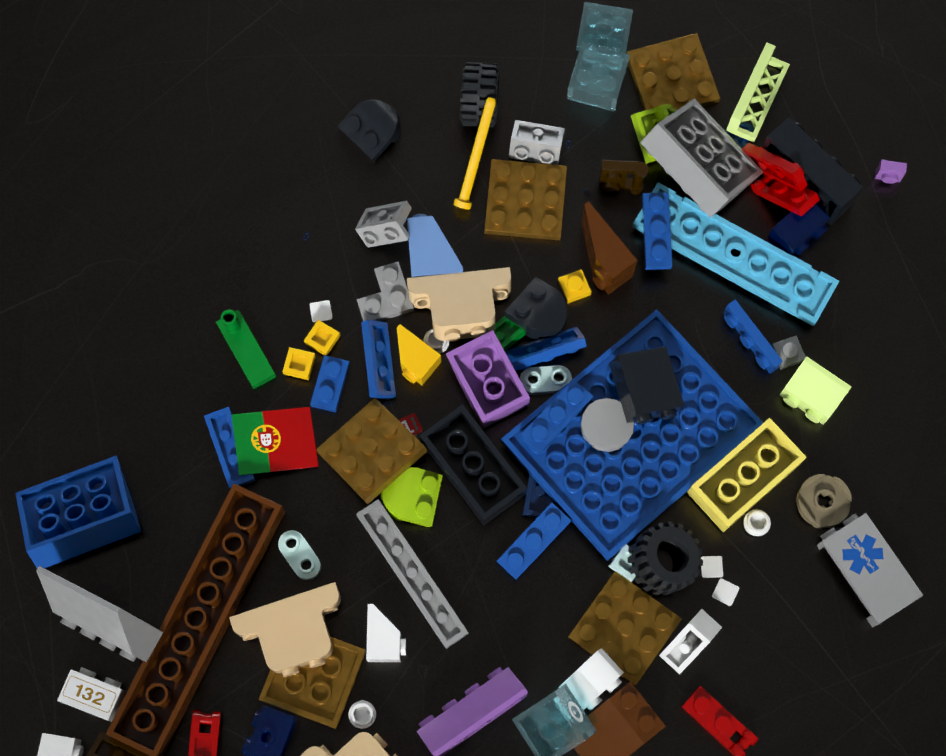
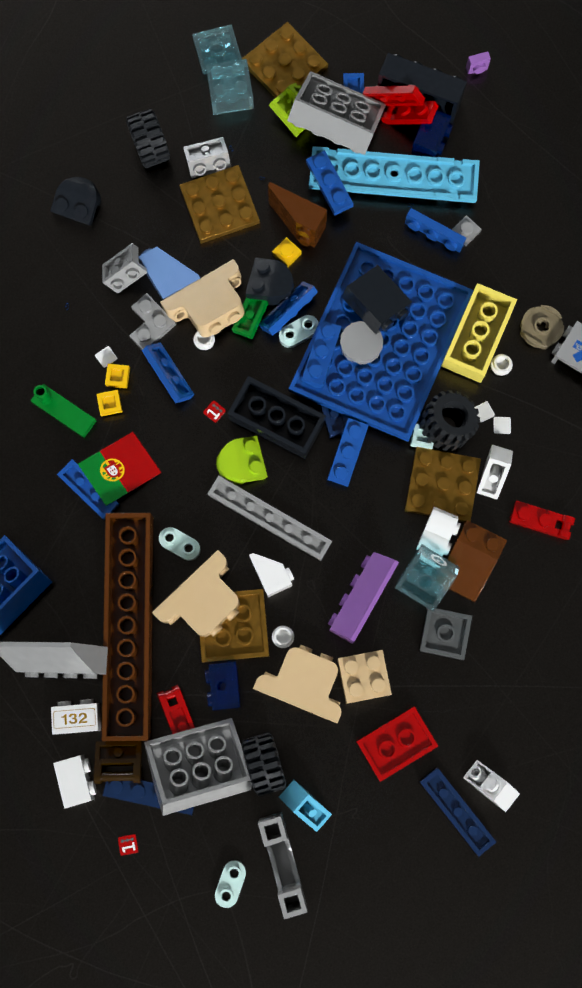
camera: 25 degrees left, 5 degrees up
blue plate [310,355,350,413] -> none
pearl gold plate [316,398,427,504] -> none
yellow slope [397,324,441,385] -> none
medium lavender slope [446,330,530,429] -> none
yellow bar [453,97,496,210] -> none
dark brown plate [598,160,649,195] -> none
yellowish green fence [726,42,790,142] -> none
yellowish green slope [780,356,851,425] -> none

